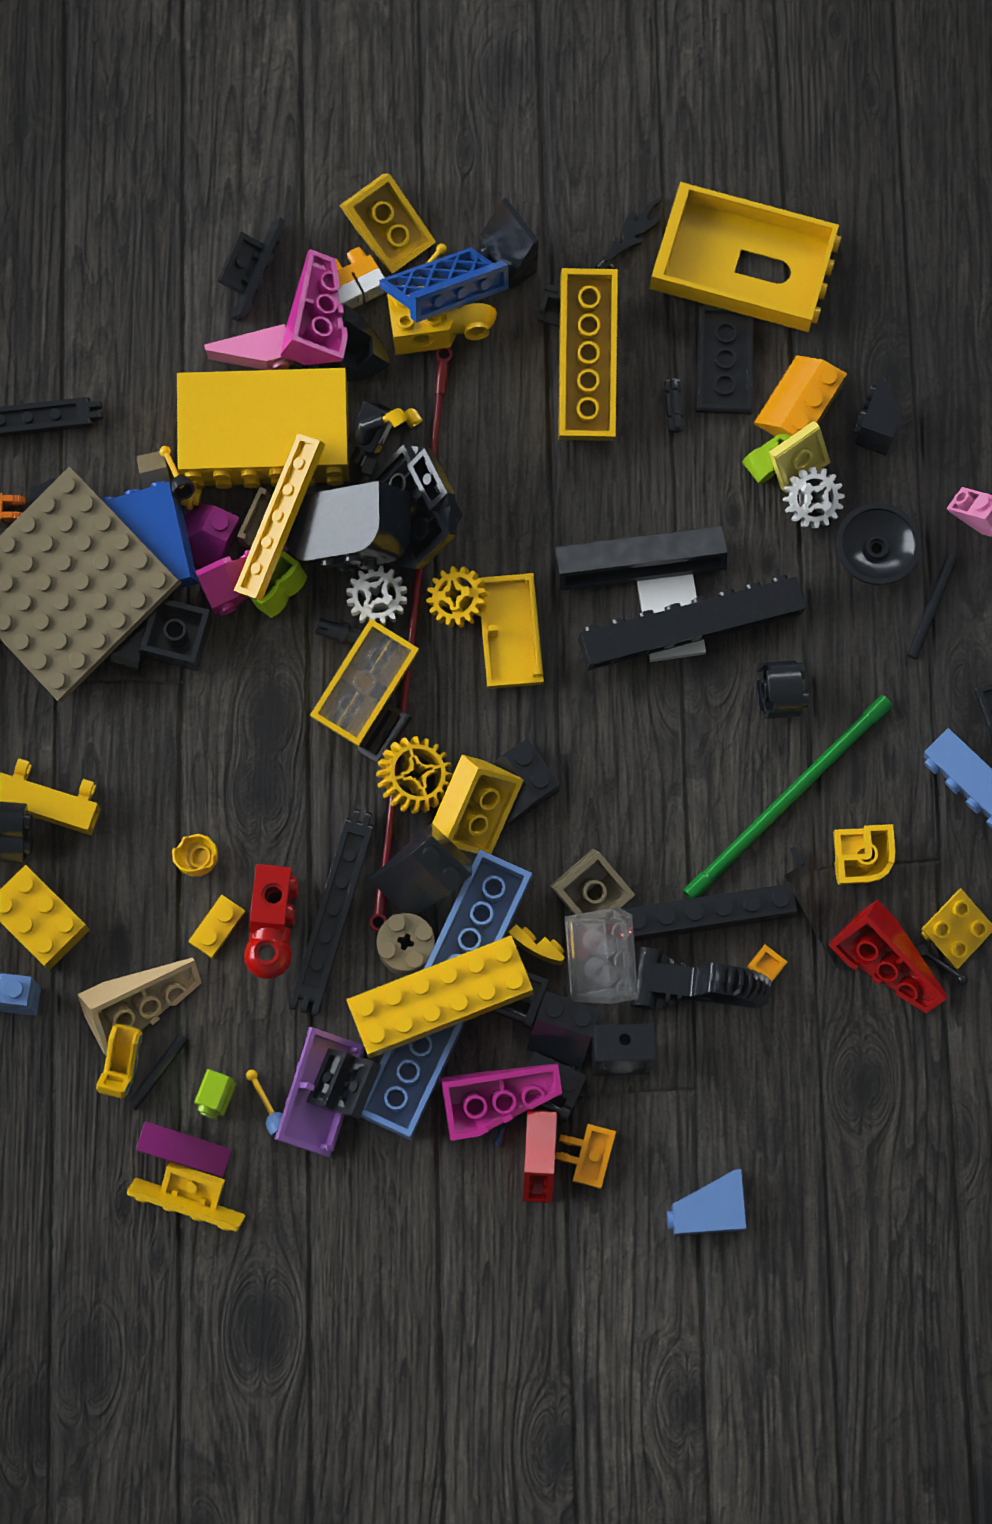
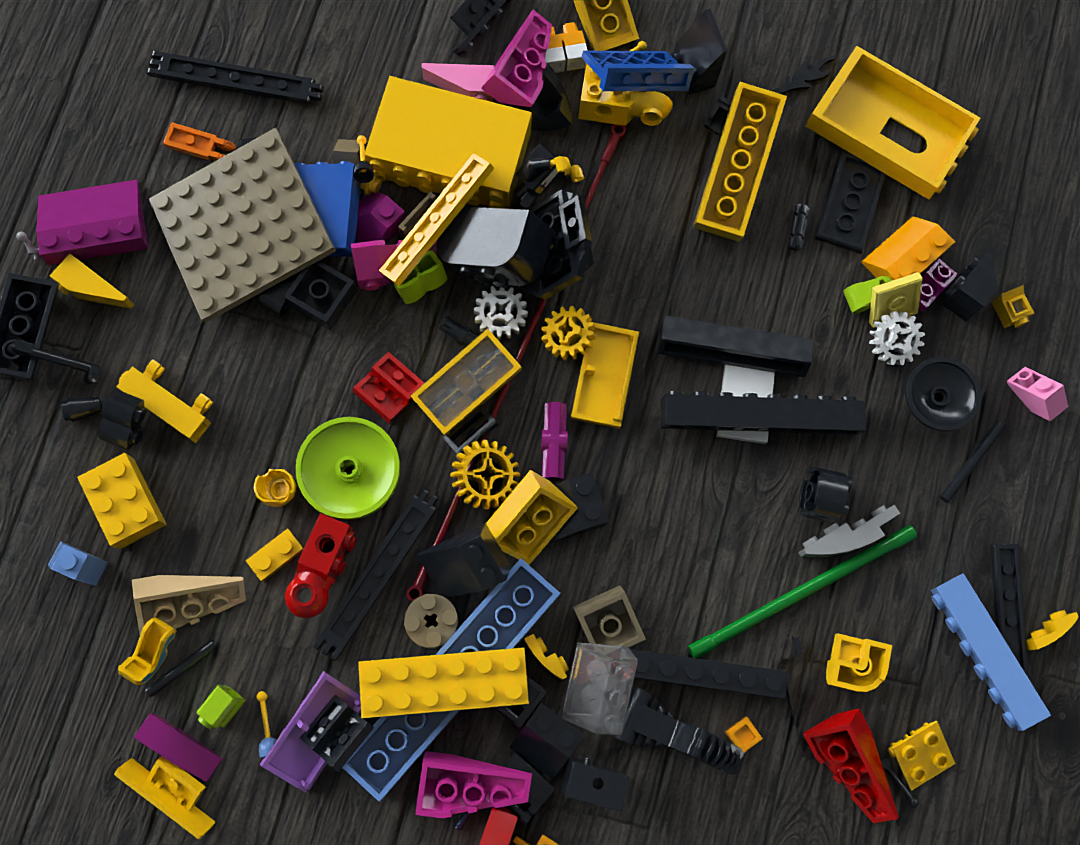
camera: 10 degrees right, 0 degrees up
none -> lime dish [296,417,400,520]
none -> red slope [352,352,425,424]
none -> magenta piece [541,402,568,481]
none -> light grey slope [798,505,900,558]
none -> magenta slope [918,259,958,312]
none -> yellow window [991,285,1034,328]

